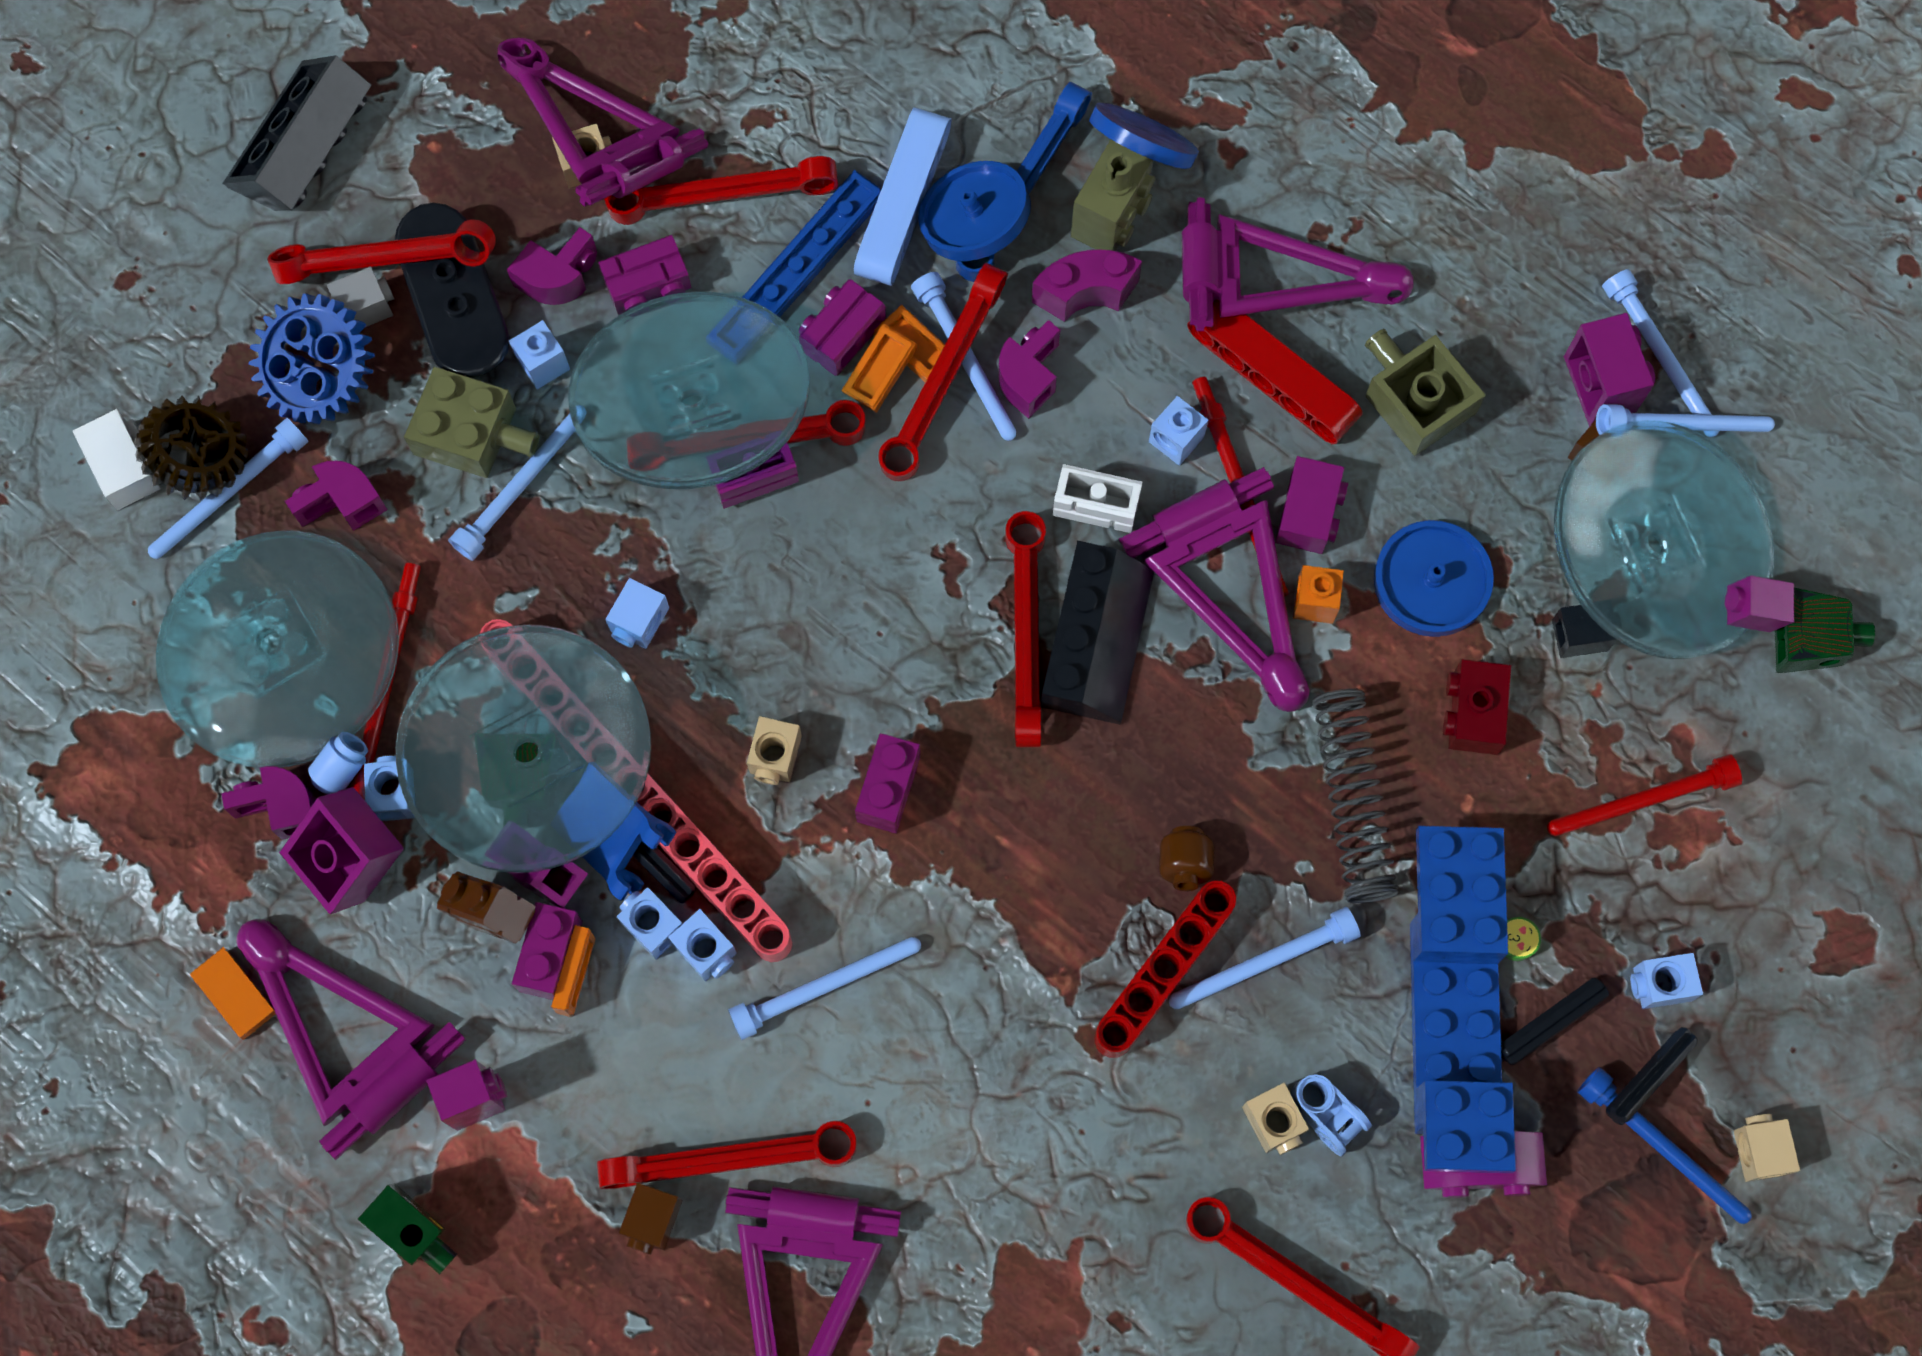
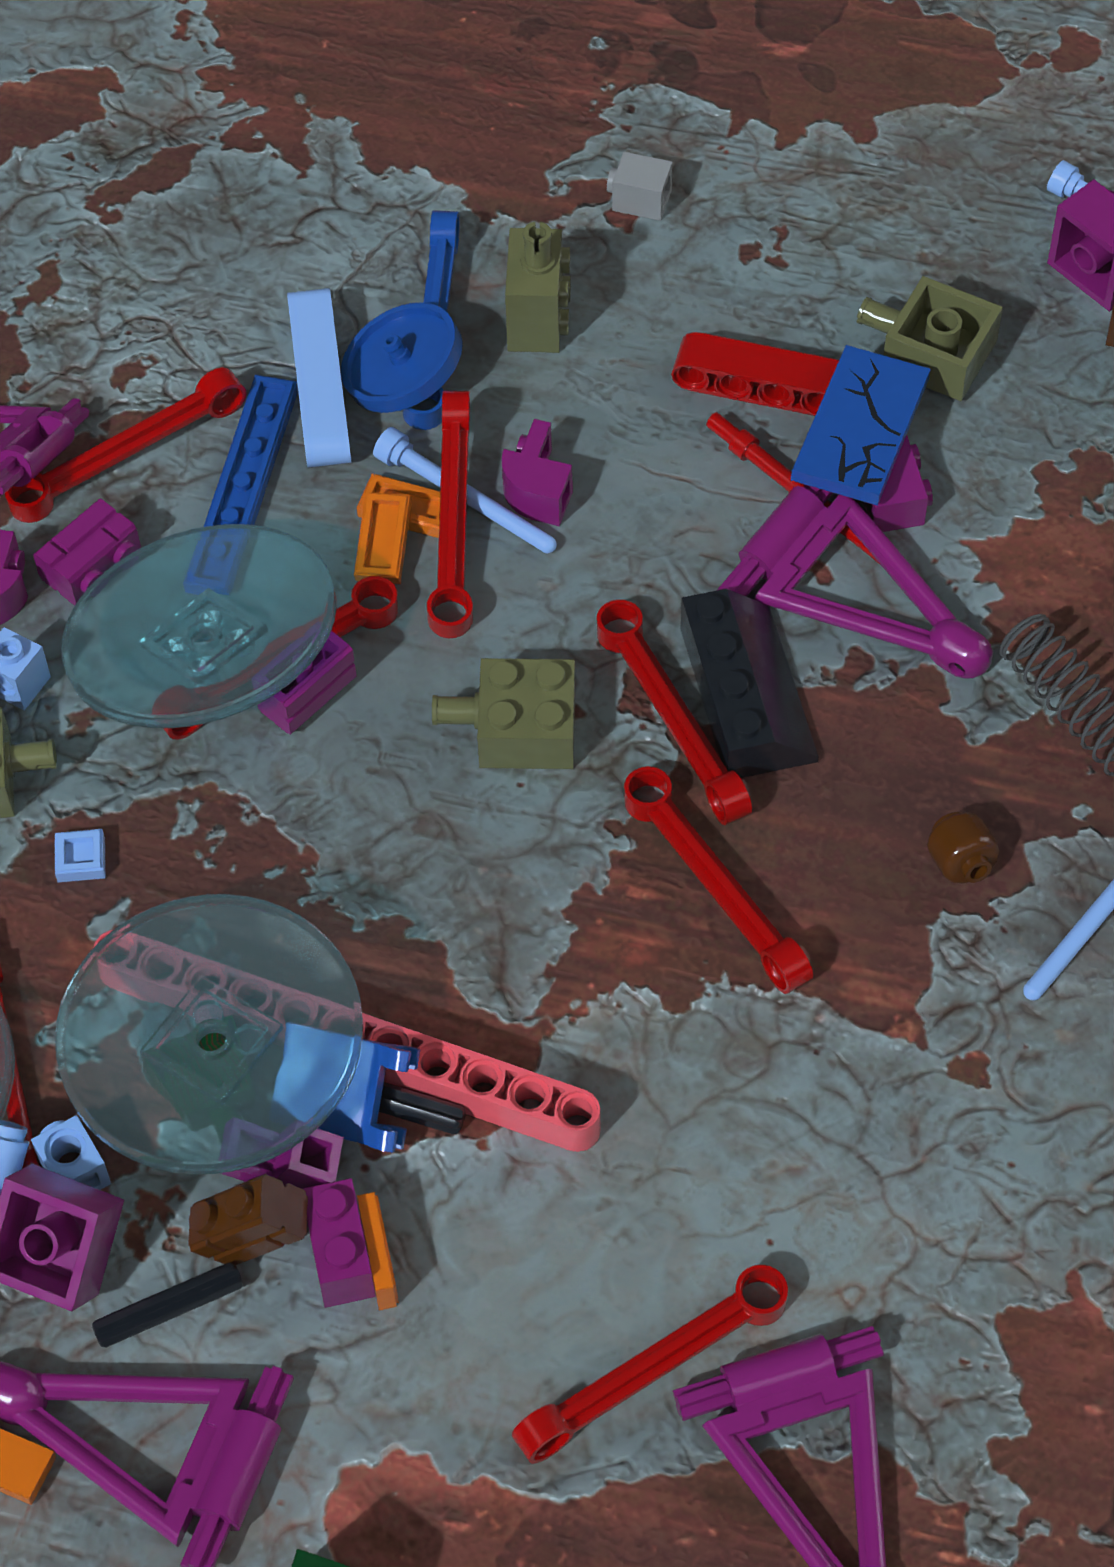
camera: 25 degrees left, 15 degrees down
magenta brick [426,1059,507,1131] -> none
light blue piece [448,406,587,561] -> none
light blue brick [605,578,669,649] -> none
light blue brick [617,887,683,959] -> none
reddish brown brick [619,1183,682,1255] -> none
light blue brick [668,909,737,981] -> none
light blue piece [728,937,921,1041] -> none
tan brick [747,716,802,785] -> none
magenta brick [799,279,887,376] -> none
magenta brick [855,733,921,834] -> none
magenta brick [1032,250,1142,322] -> none
white brick [1053,464,1142,533] -> none
blue piece [1089,103,1199,169] -> none
red beam [1094,880,1236,1058] -> none
light blue brick [1149,396,1208,466] -> none
magenta piece [1182,197,1414,331] -> none
orange brick [1293,565,1344,624] -> none
blue piece [1373,520,1494,637] -> none
none -> light blue tile [55,829,106,883]
none -> black axle [92,1262,243,1348]
none -> olive brick [432,658,575,769]
none -> light grey brick [607,152,672,221]
none -> red piece [624,766,813,994]
none -> blue tile [791,345,931,506]

